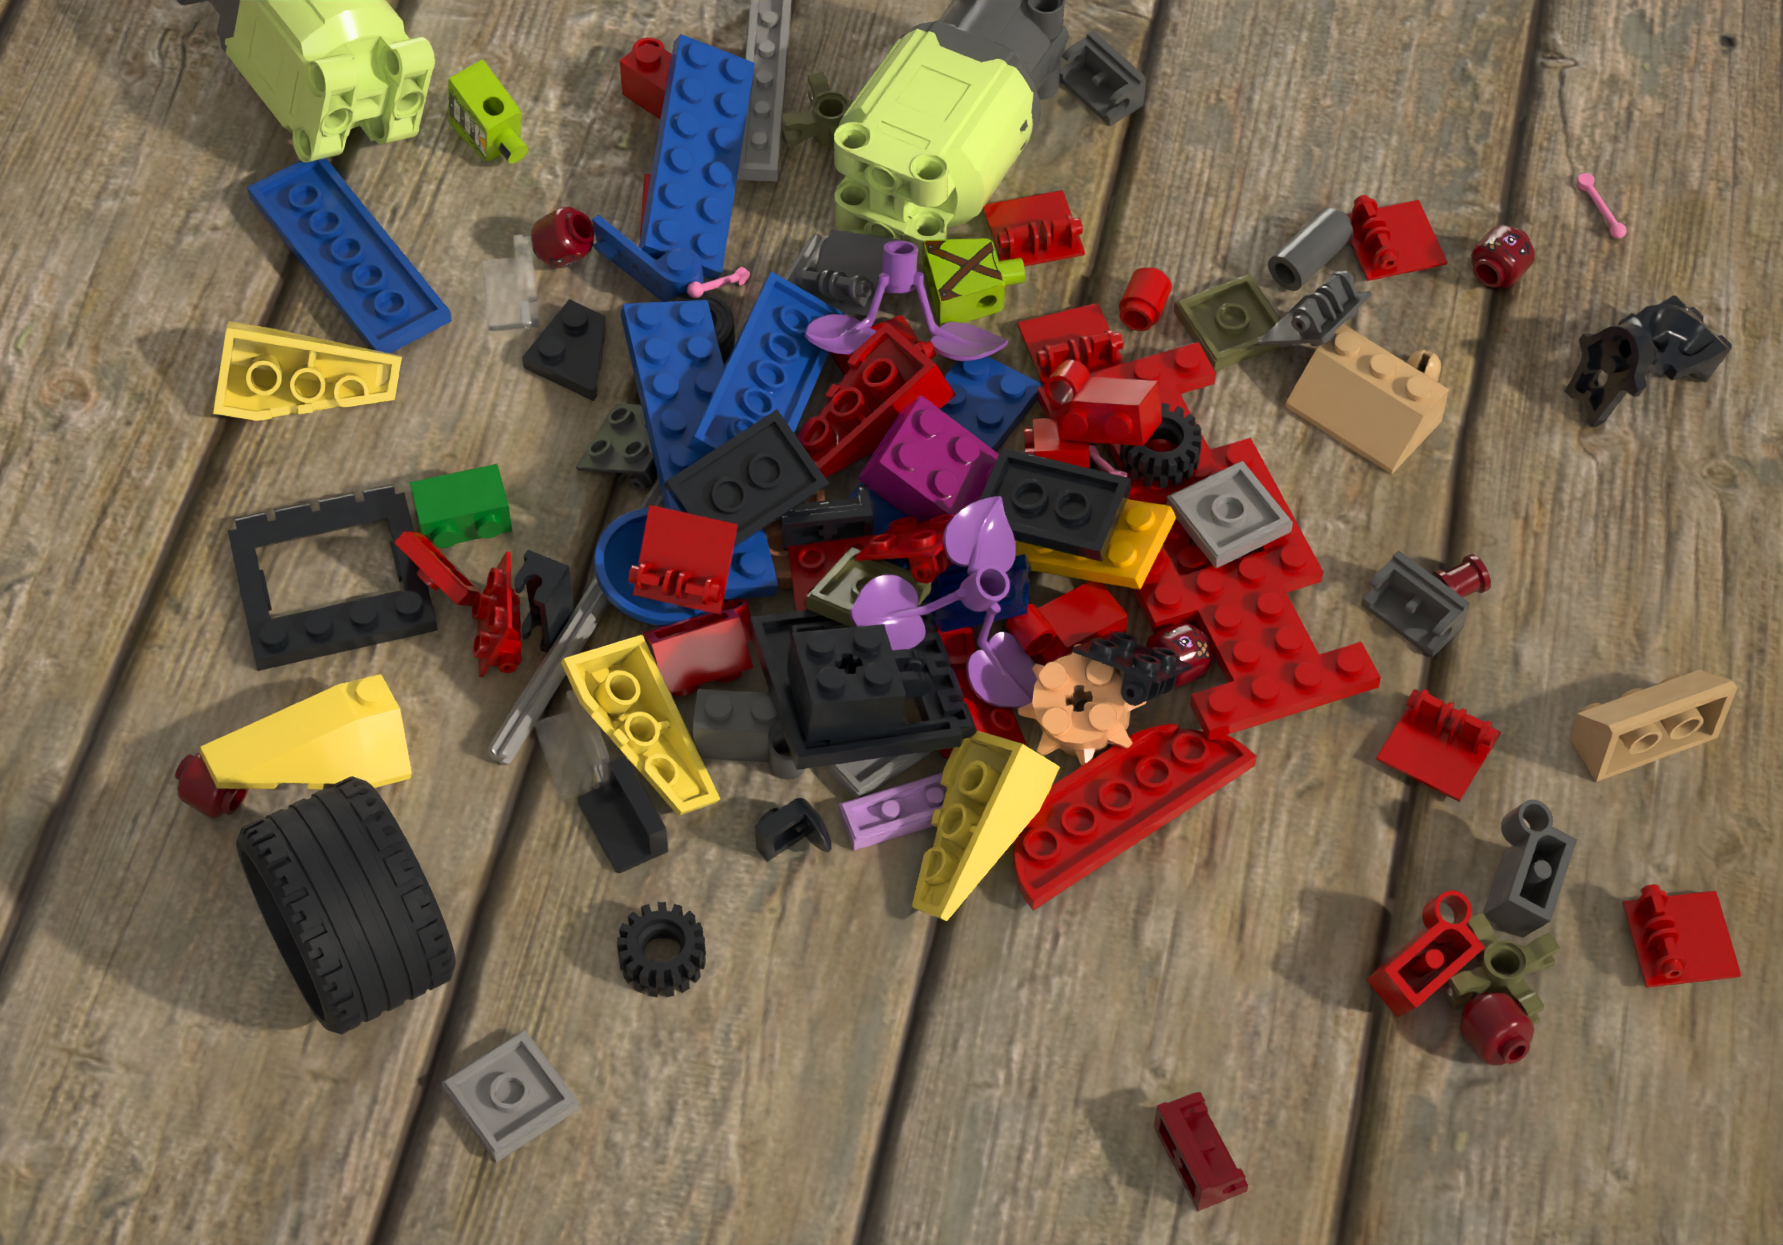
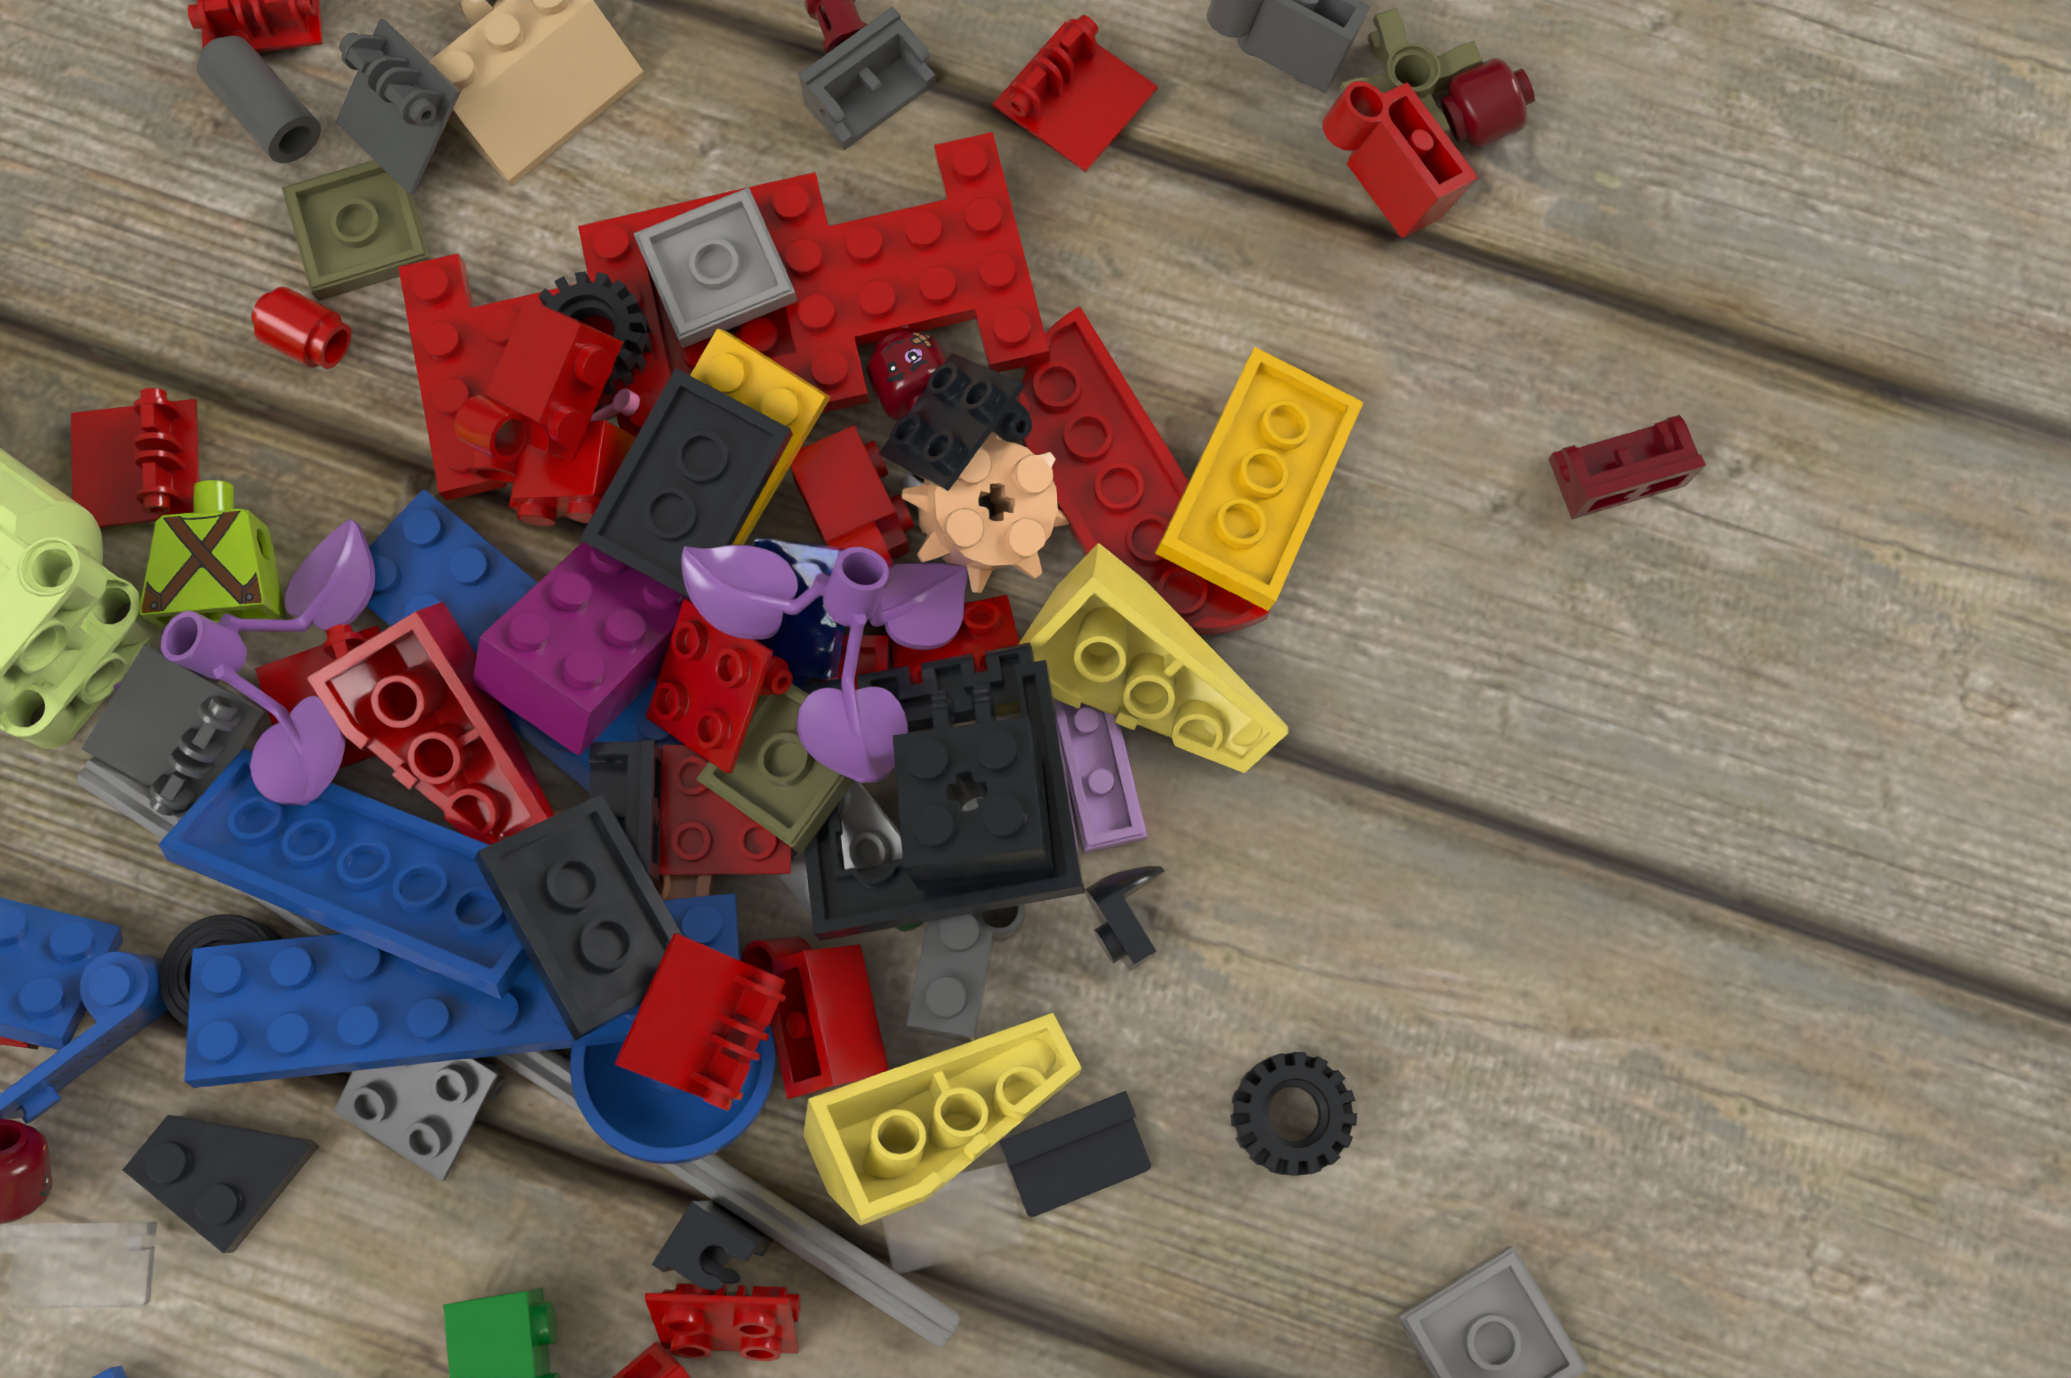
camera: 85 degrees left, 20 degrees up
bright pink hinge [687,267,750,298] -> none
red hinge [1017,303,1125,386] -> none
none -> yellow plate [1155,346,1364,611]

